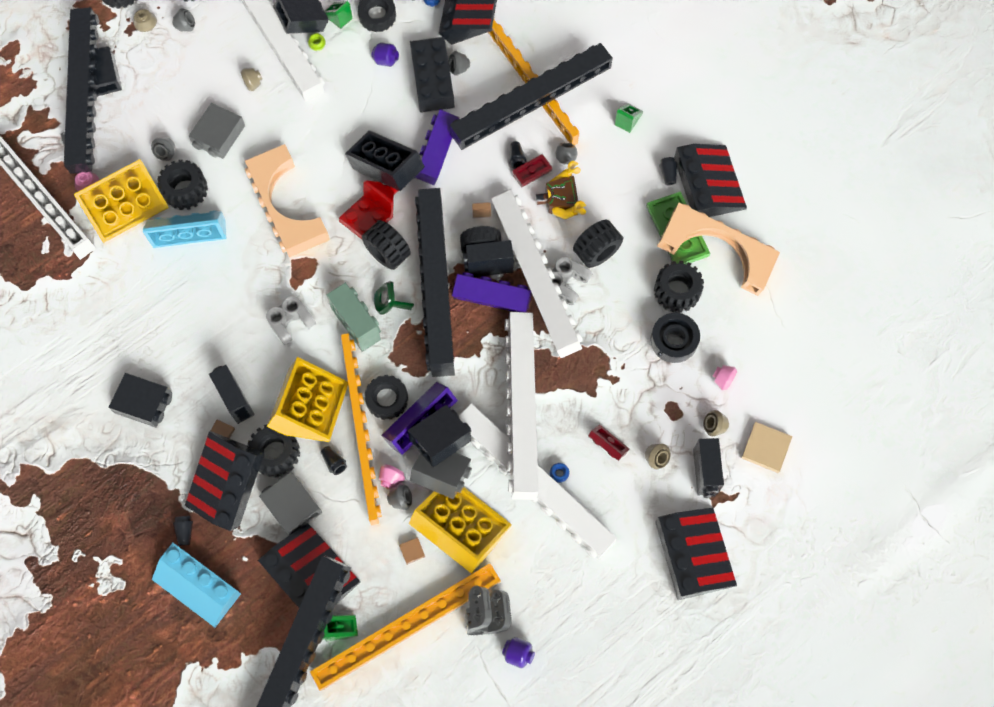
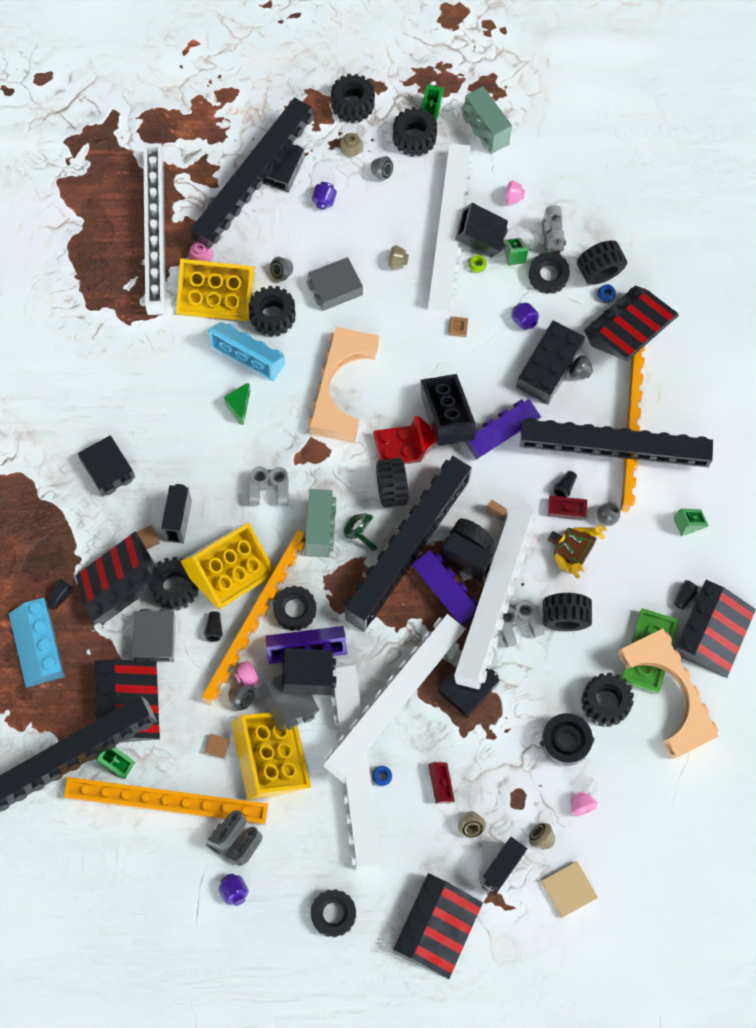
camera: 35 degrees right, 0 degrees up
none -> green slope [224,383,251,425]
none -> dark purple head [311,182,337,210]
none -> black tyre [311,889,356,938]
none -> black brick [438,668,500,719]
none -> medium nougat tile [448,316,468,337]

